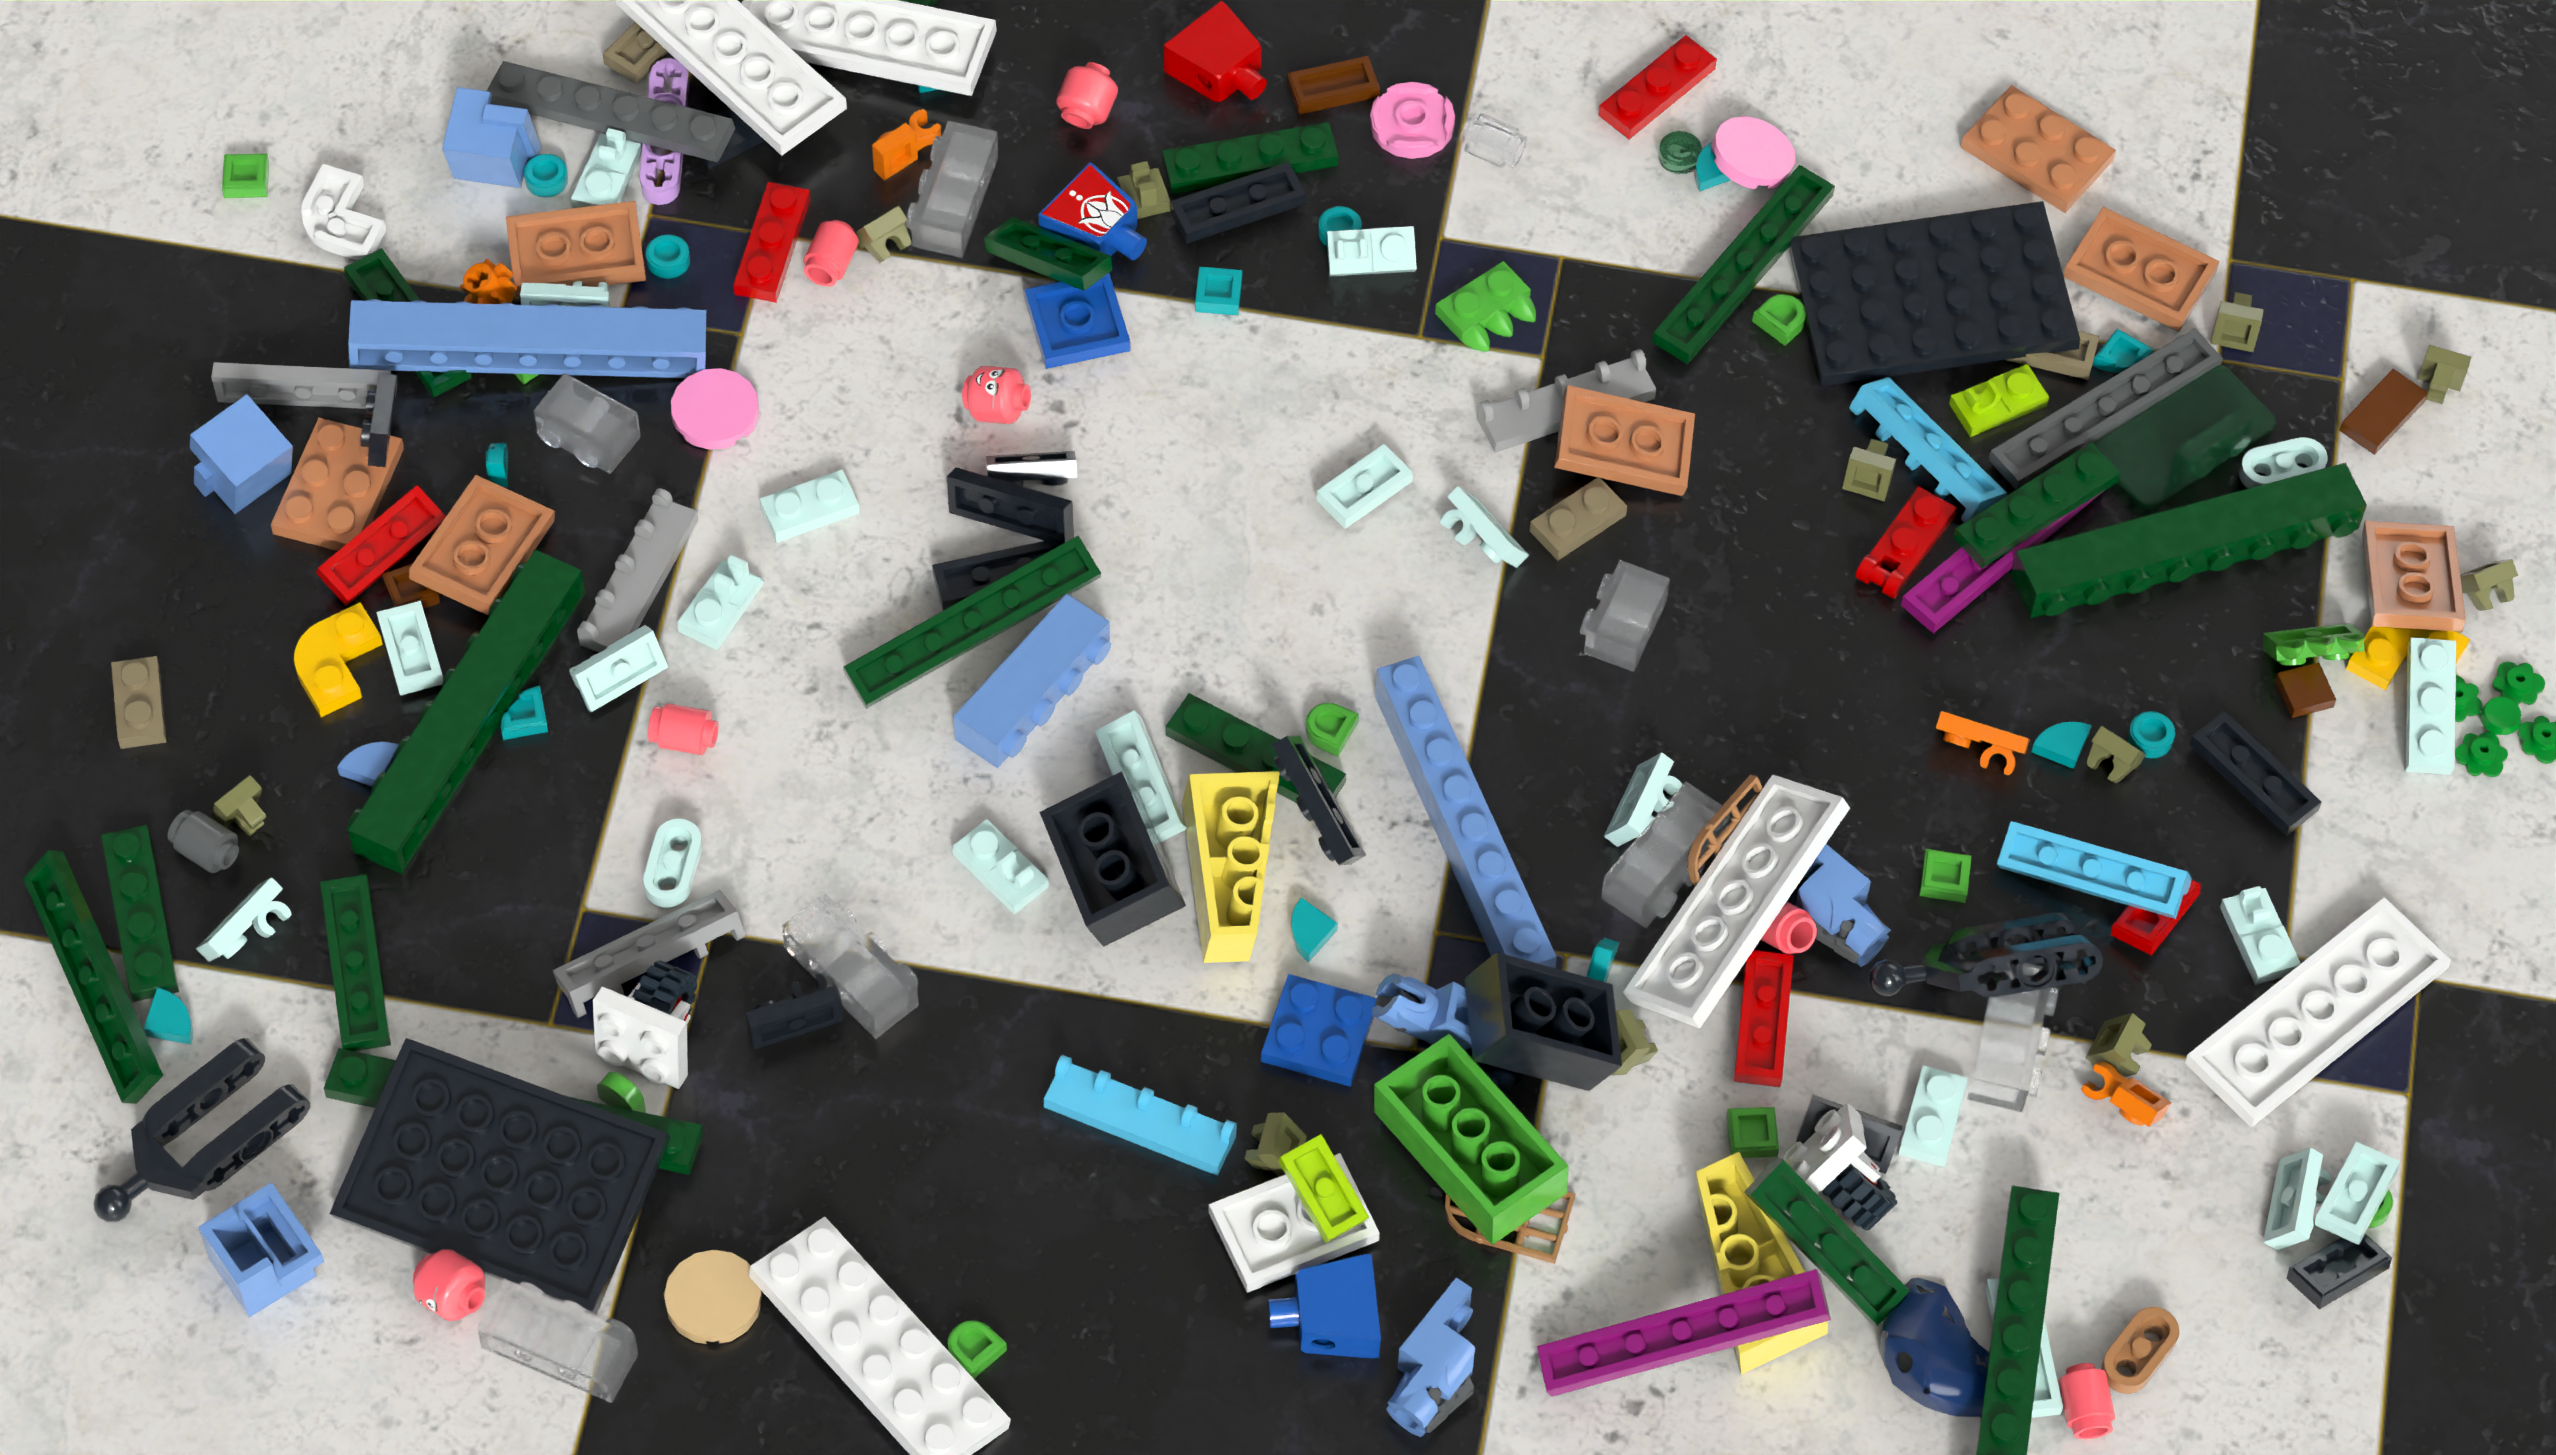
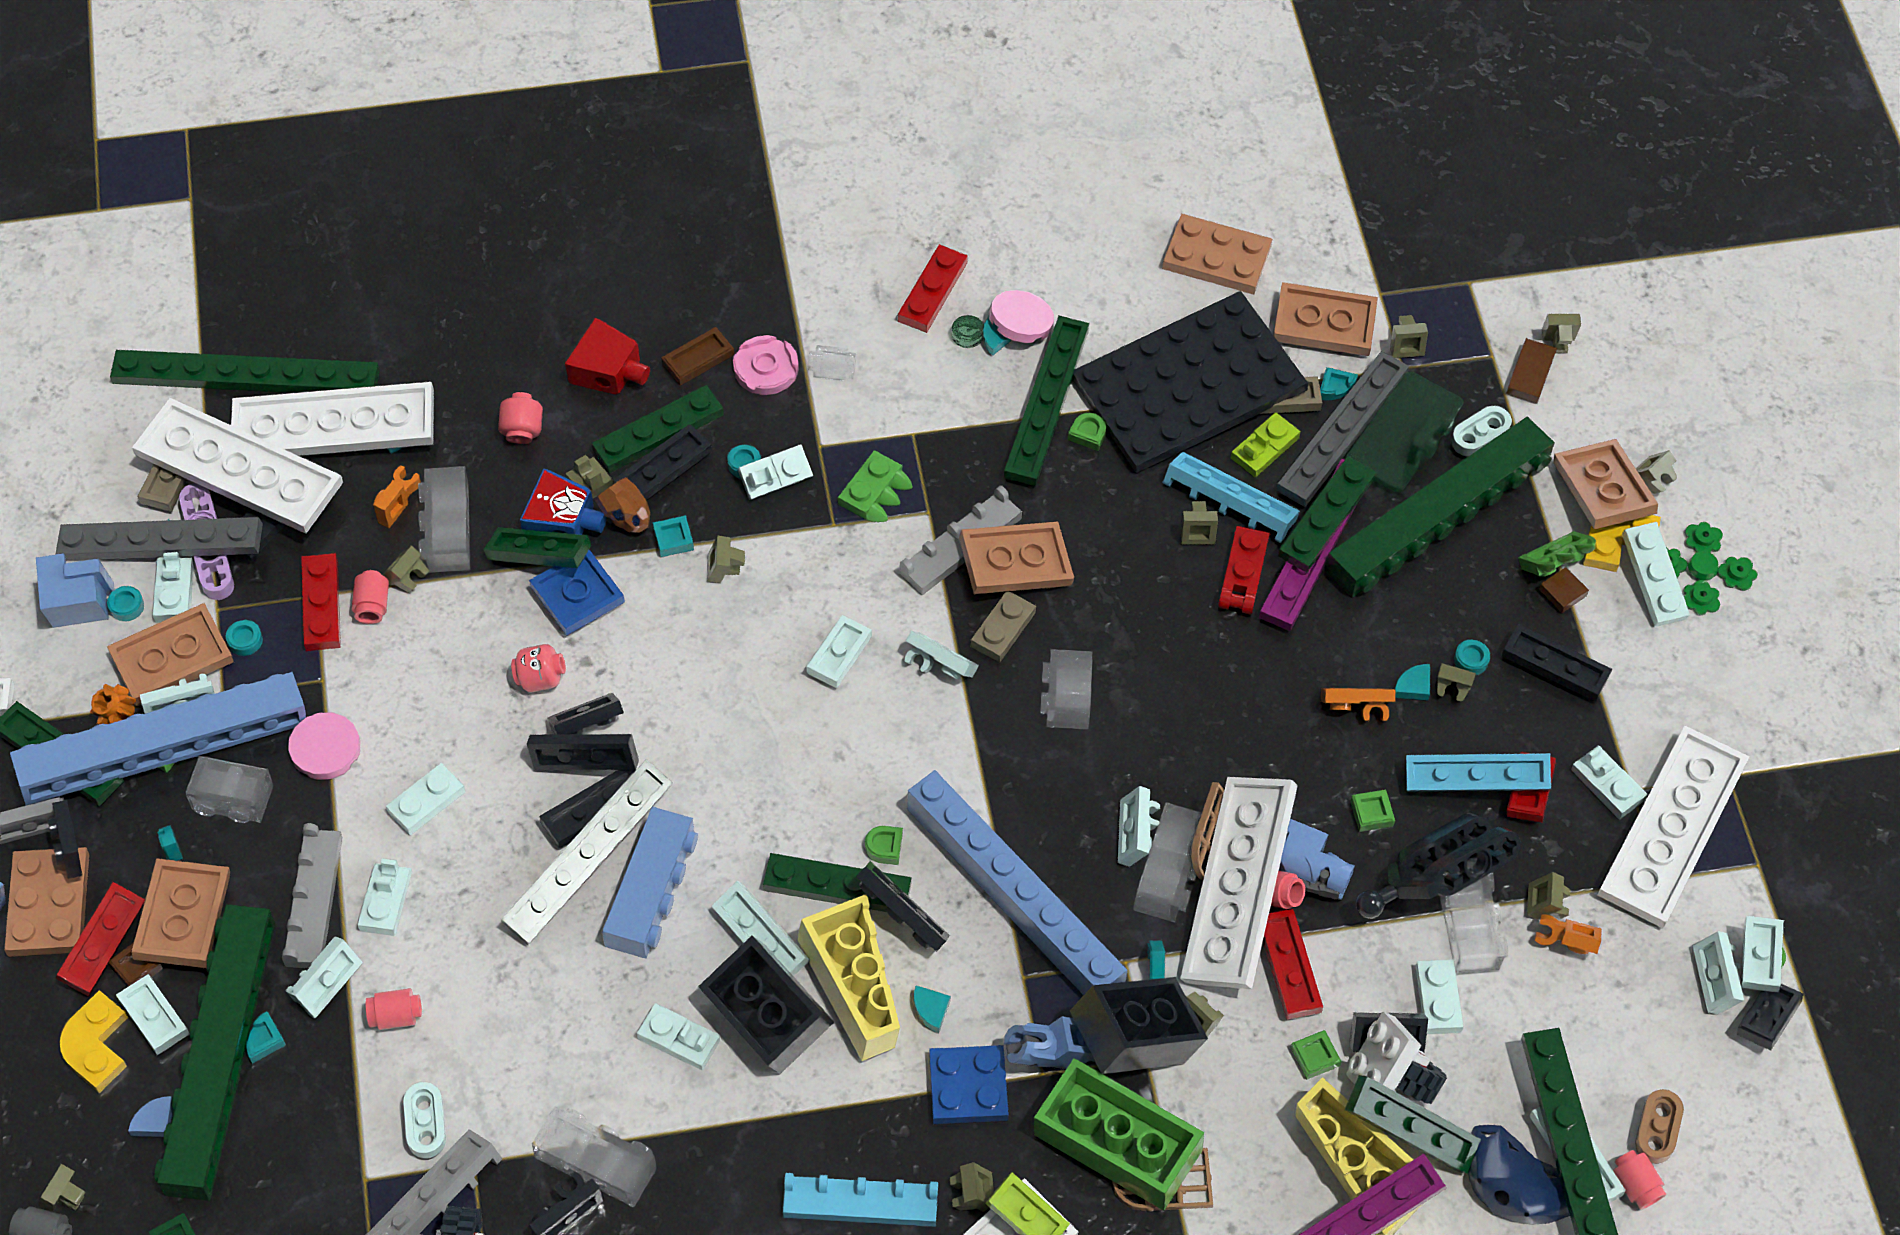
camera: 20 degrees left, 0 degrees up
none -> dark orange rock [594,477,650,532]
none -> olive tile [707,535,745,584]

